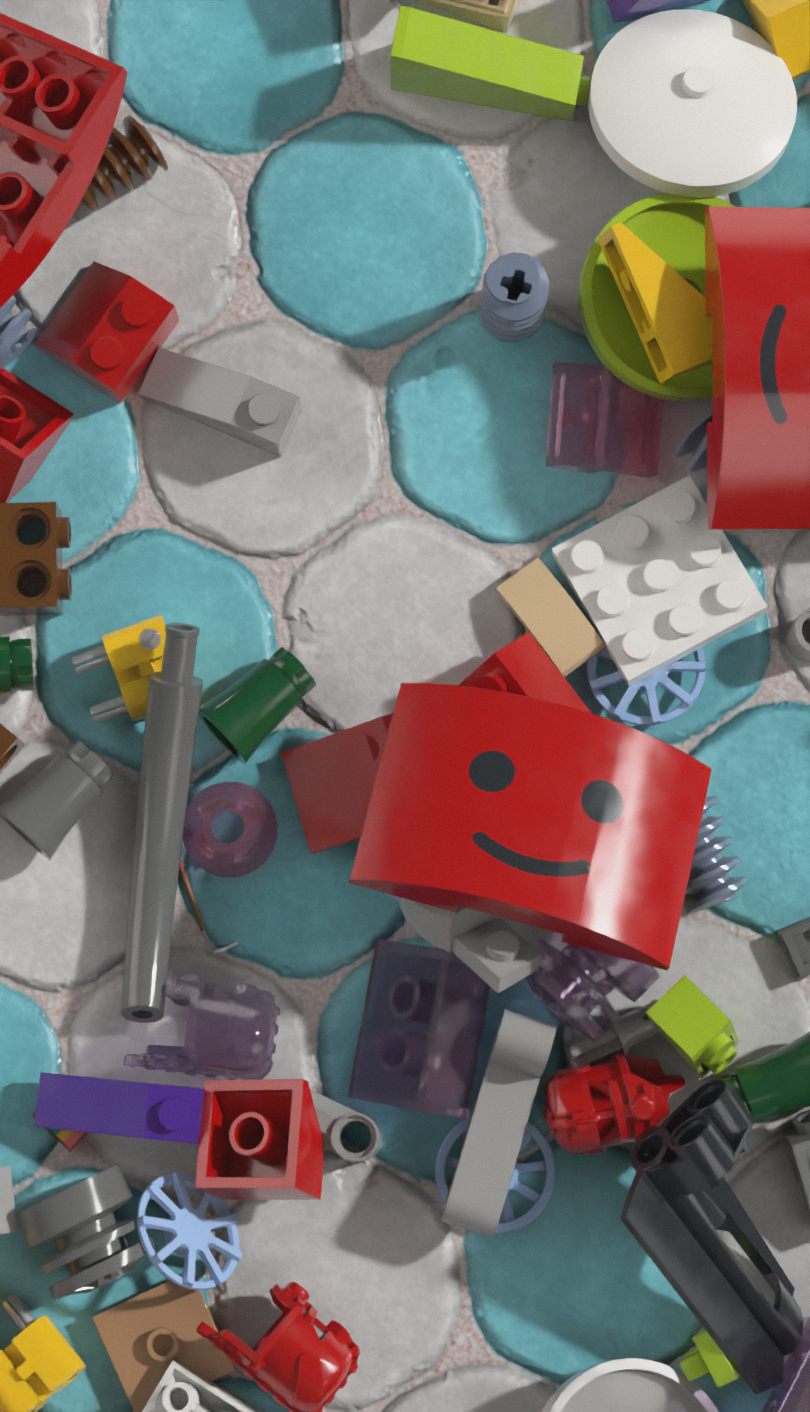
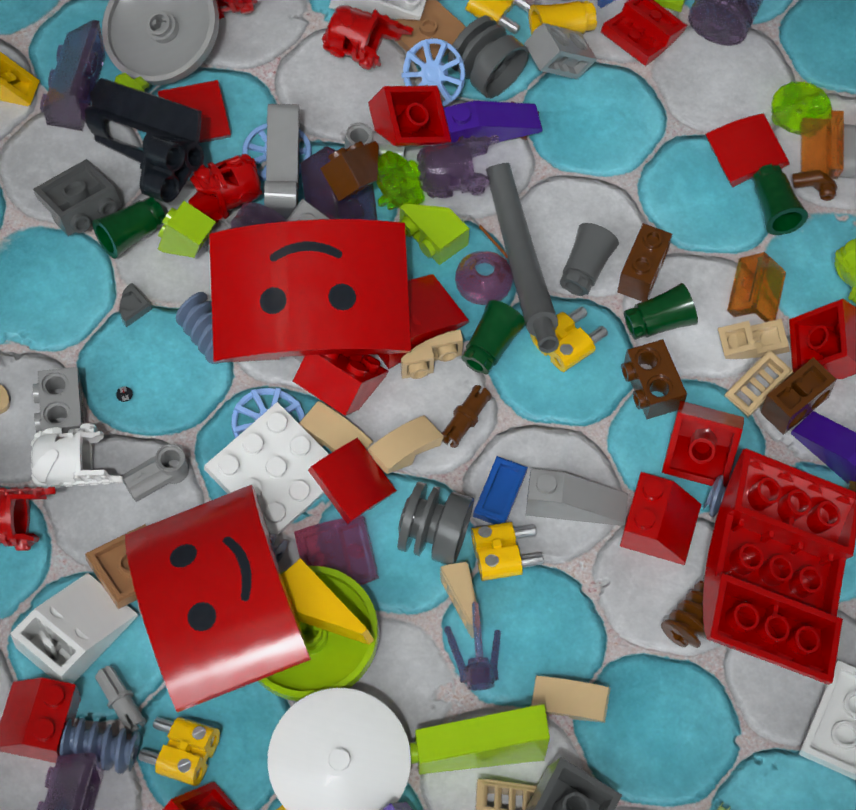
camera: 160 degrees right, 20 degrees down
sand blue piece [480,252,550,342] -> none
none -> red slope [158,80,231,143]
none -> red slope [308,437,397,524]
none -> reddish brown slope [320,141,379,201]
none -> tan slope [368,415,444,474]
none -> clear neon green plate [376,150,425,210]
none -> dark grey wheel [397,481,474,565]
none -> lime slope [399,204,470,265]
none -> tan slope [401,329,463,379]
none -> tan slope [440,562,481,638]
none -> reddish brown pin [441,385,492,448]
none -> clear purple plant [444,602,501,691]
none -> yellow piece [471,522,544,581]
none -> blue tile [473,456,528,524]
none -> tan slope [531,676,610,723]

